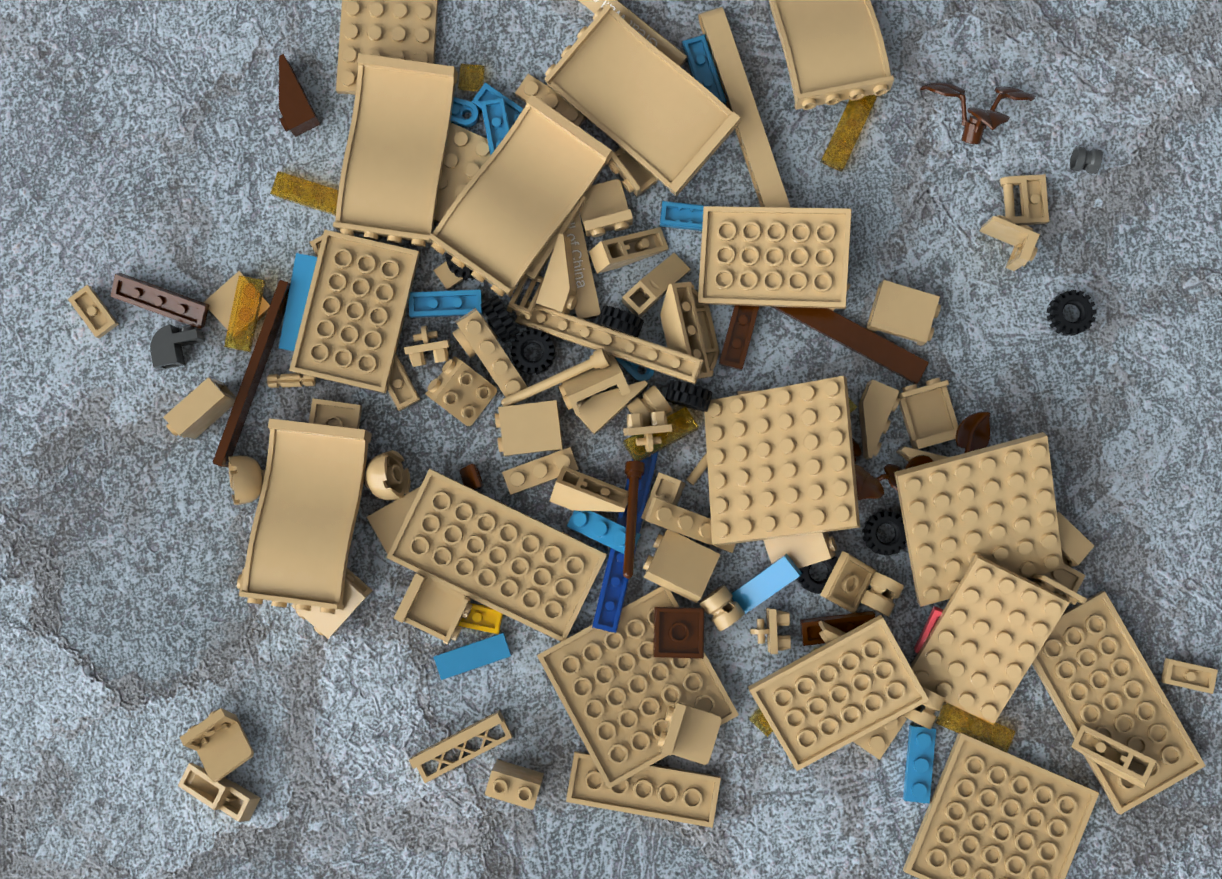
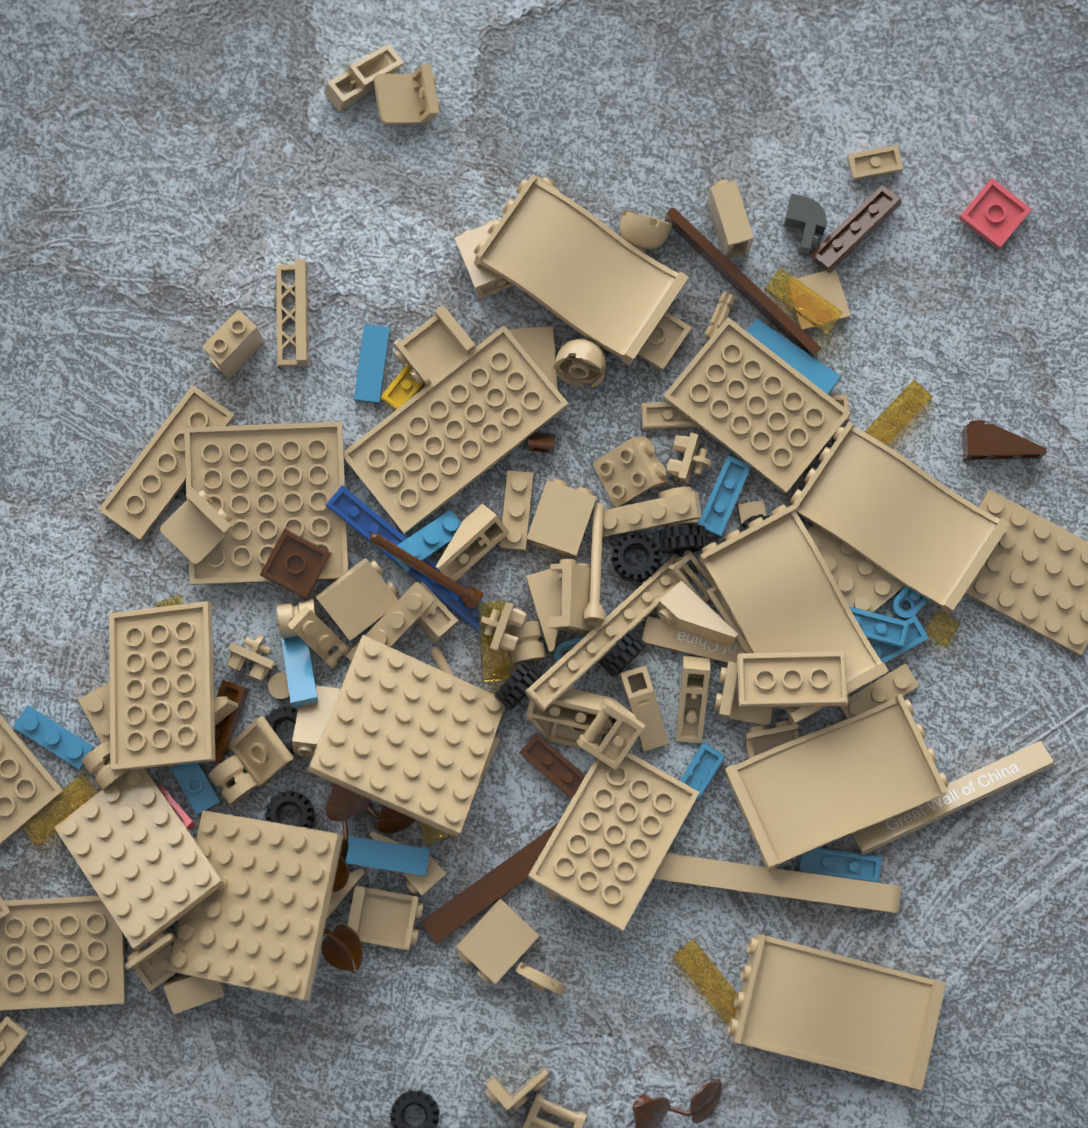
camera: 115 degrees right, 5 degrees down
none -> dark azure plate [171,762,221,816]
none -> tan tile [268,673,290,700]
none -> tan plate [287,606,351,670]
none -> dark azure tile [346,836,430,876]
none -> tan plate [516,962,567,996]
none -> tan plate [577,699,645,770]
none -> tan tile [737,651,848,708]
none -> coral plate [958,178,1032,250]

